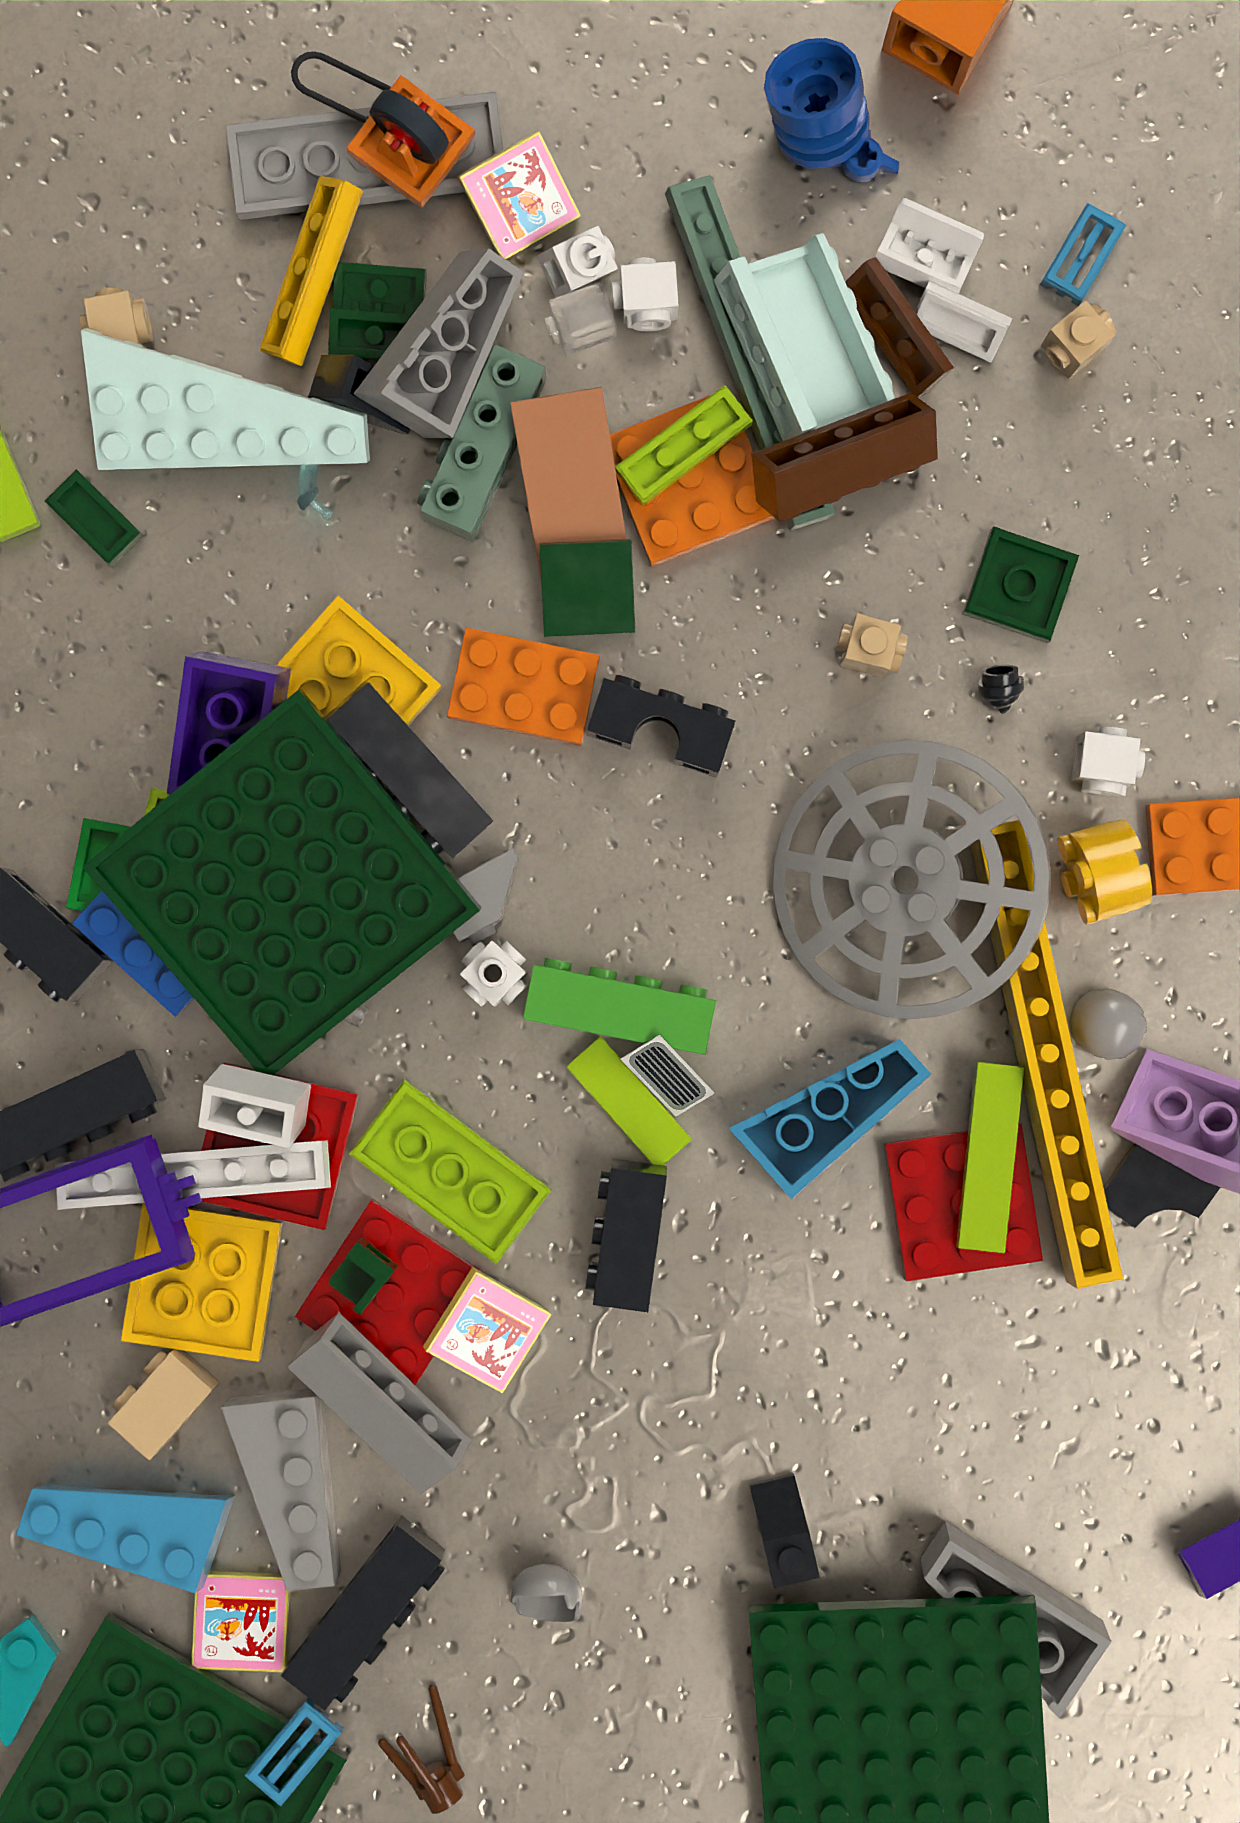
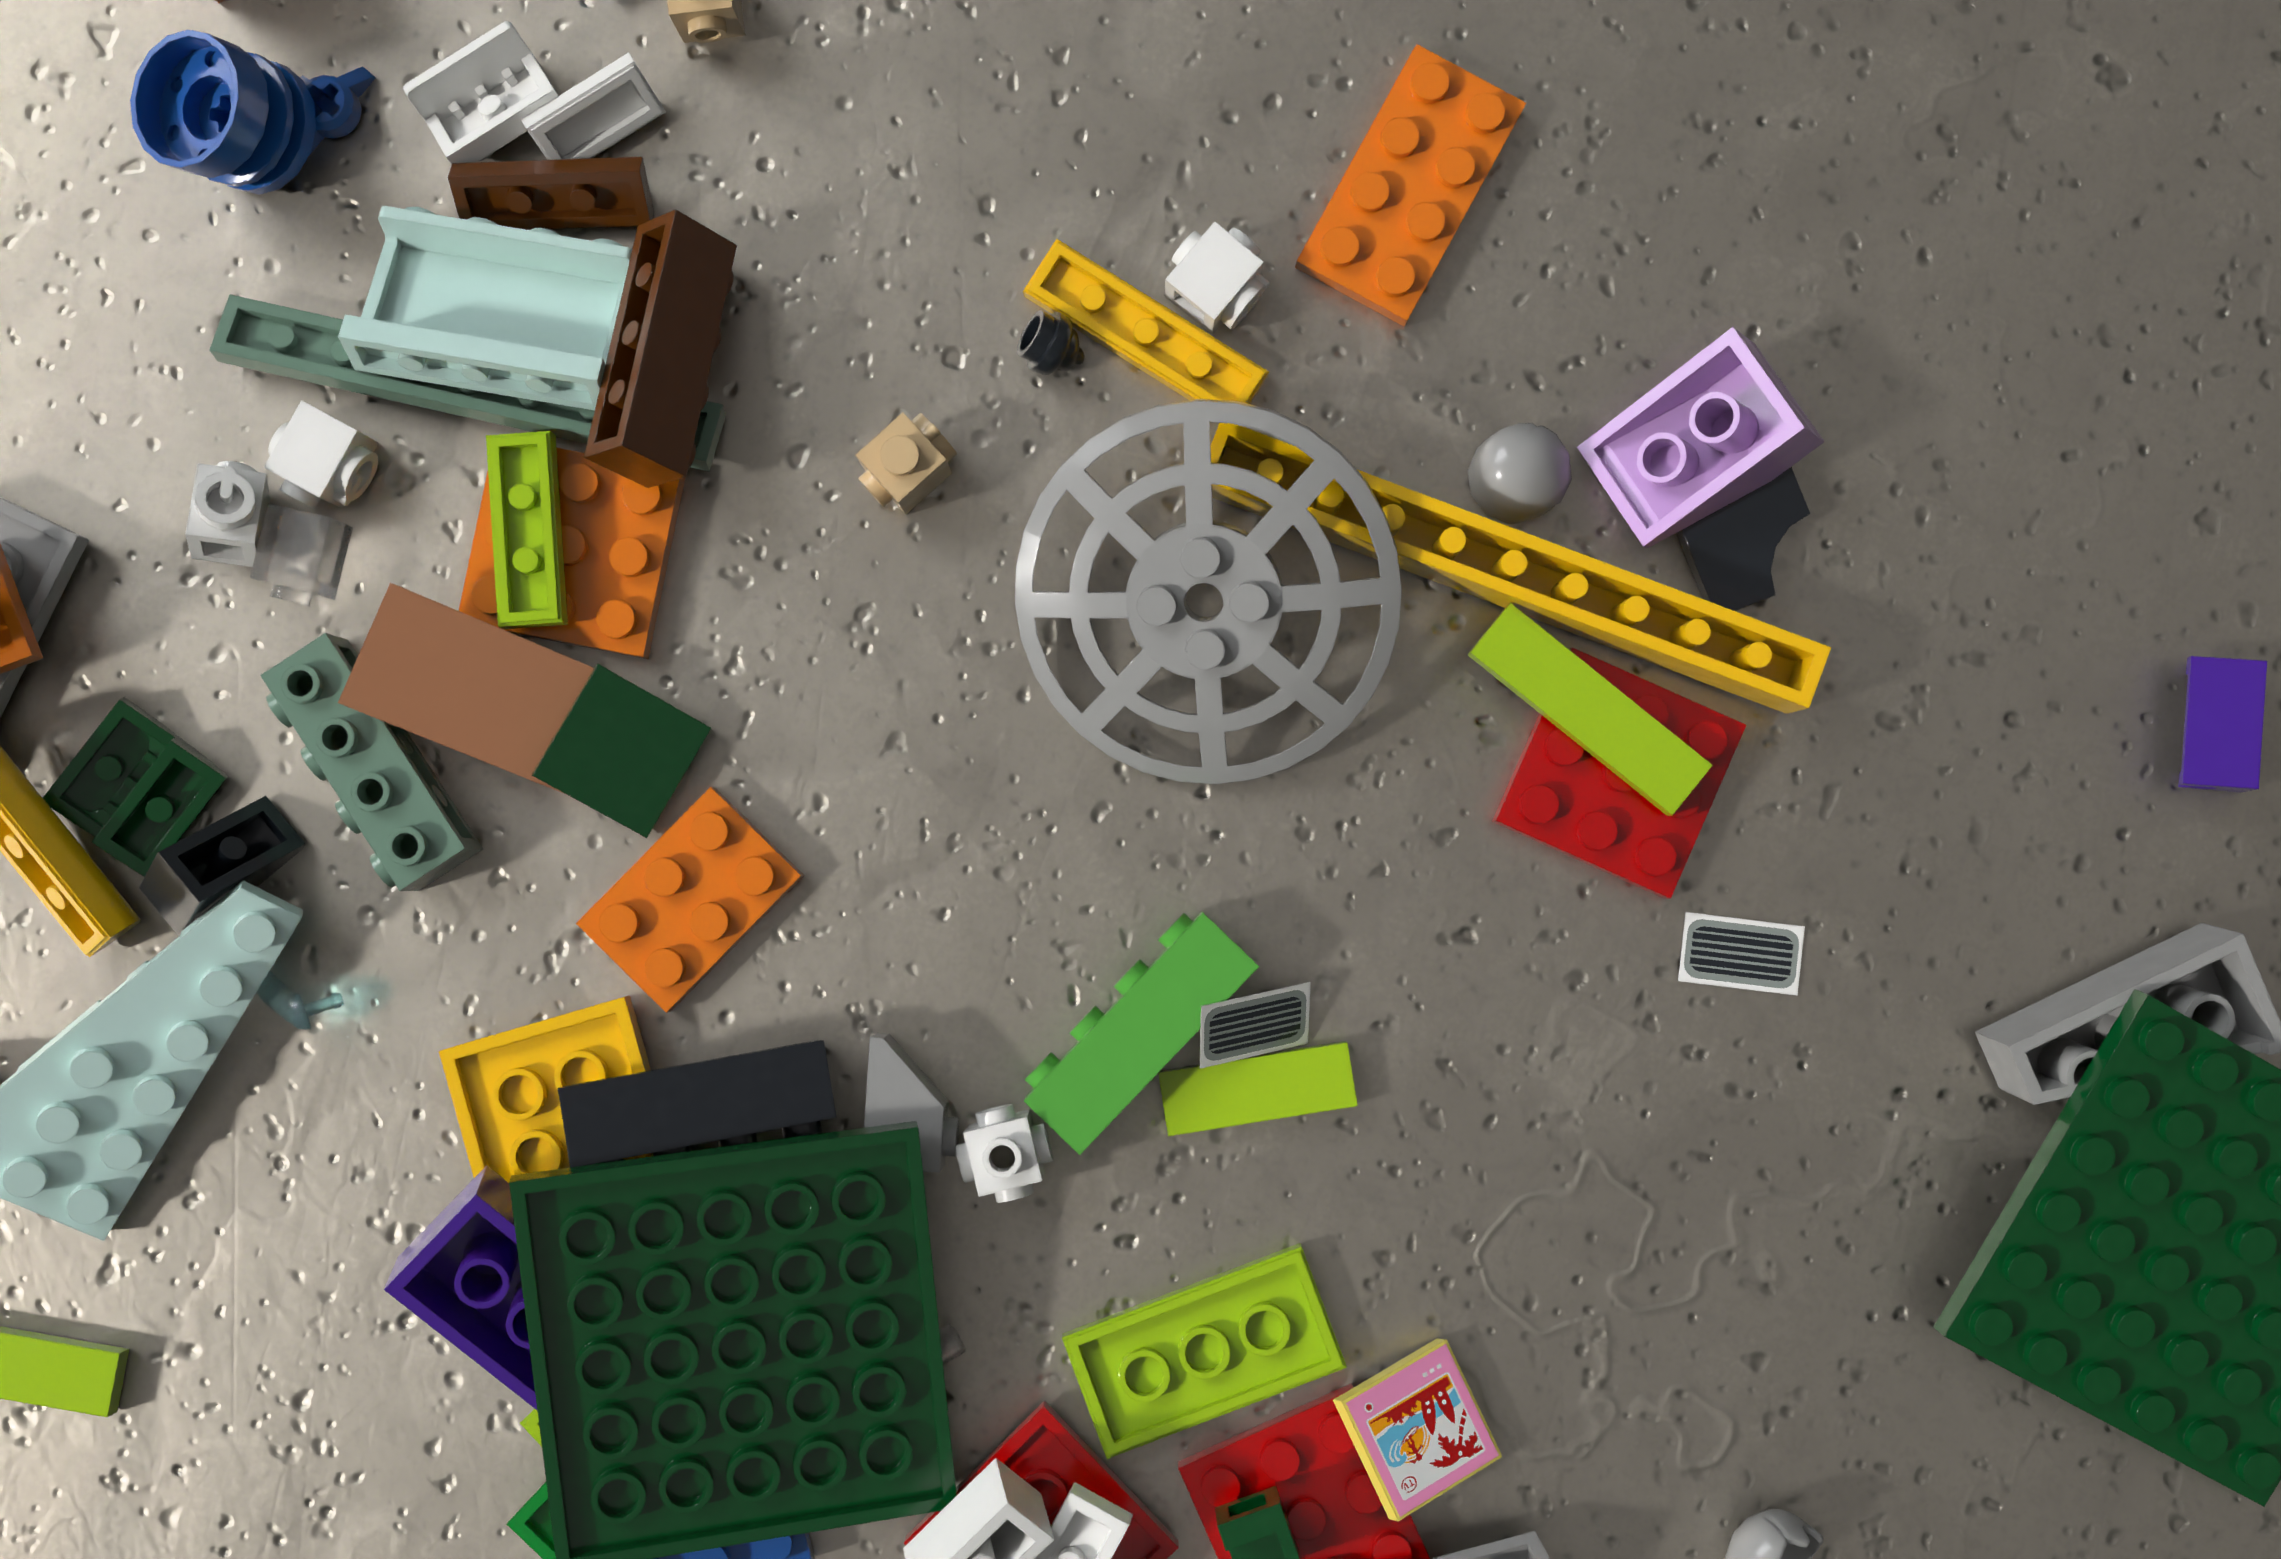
camera: 55 degrees left, 0 degrees up
dark green tile [44,469,144,567] -> none
light grey wedge [354,248,523,438] -> none
tile [457,131,581,259] -> none
black brick [585,1159,667,1313] -> none
black arch [587,675,736,778] -> none
dark azure wedge [729,1039,931,1199] -> none
black slope [749,1473,820,1589] -> none
dark green tile [962,526,1079,643] -> none
yellow brick [1057,819,1152,925] -> none
none -> yellow tile [1023,239,1269,404]
none -> sticker [1678,912,1805,996]

